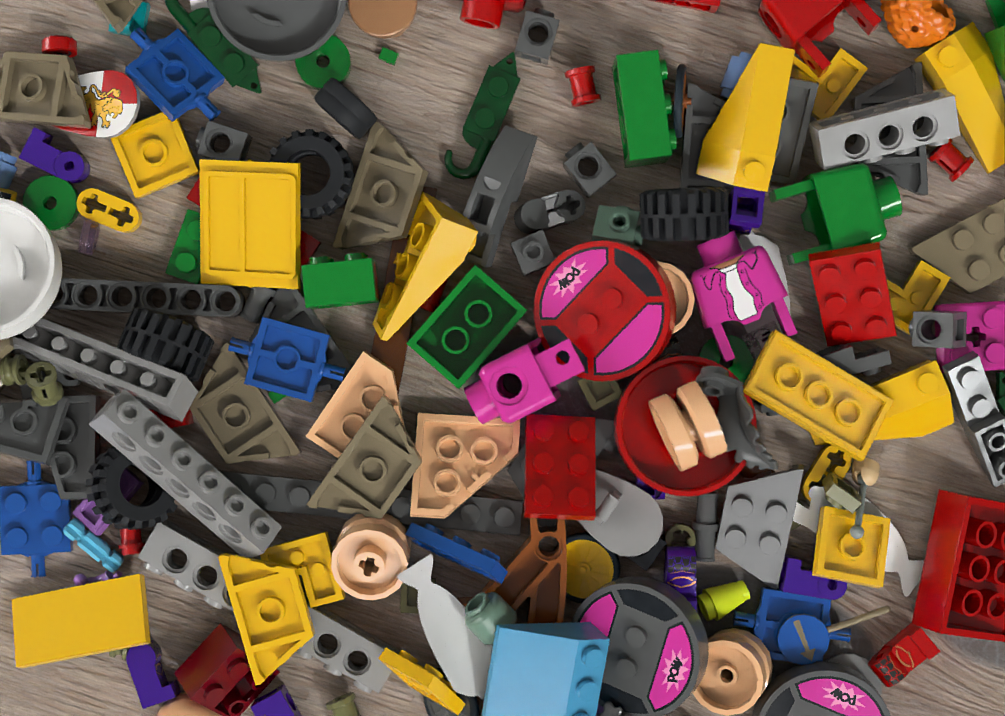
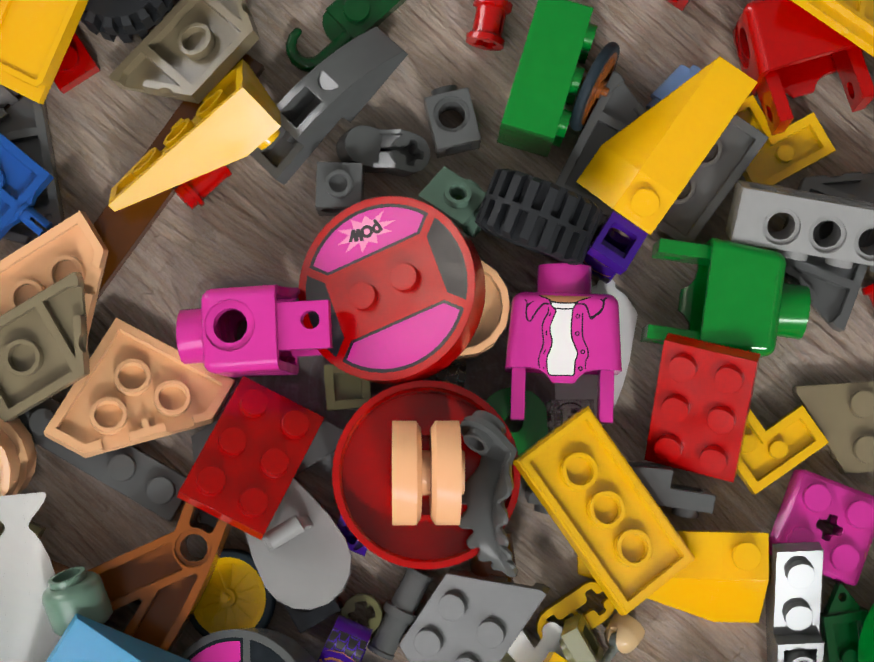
camera: 15 degrees right, 5 degrees down
green brick [301,253,381,309] -> none
blue plate [405,523,508,584] -> none
green brick [406,265,528,389] -> none
dark grey brick [909,310,967,348] -> none

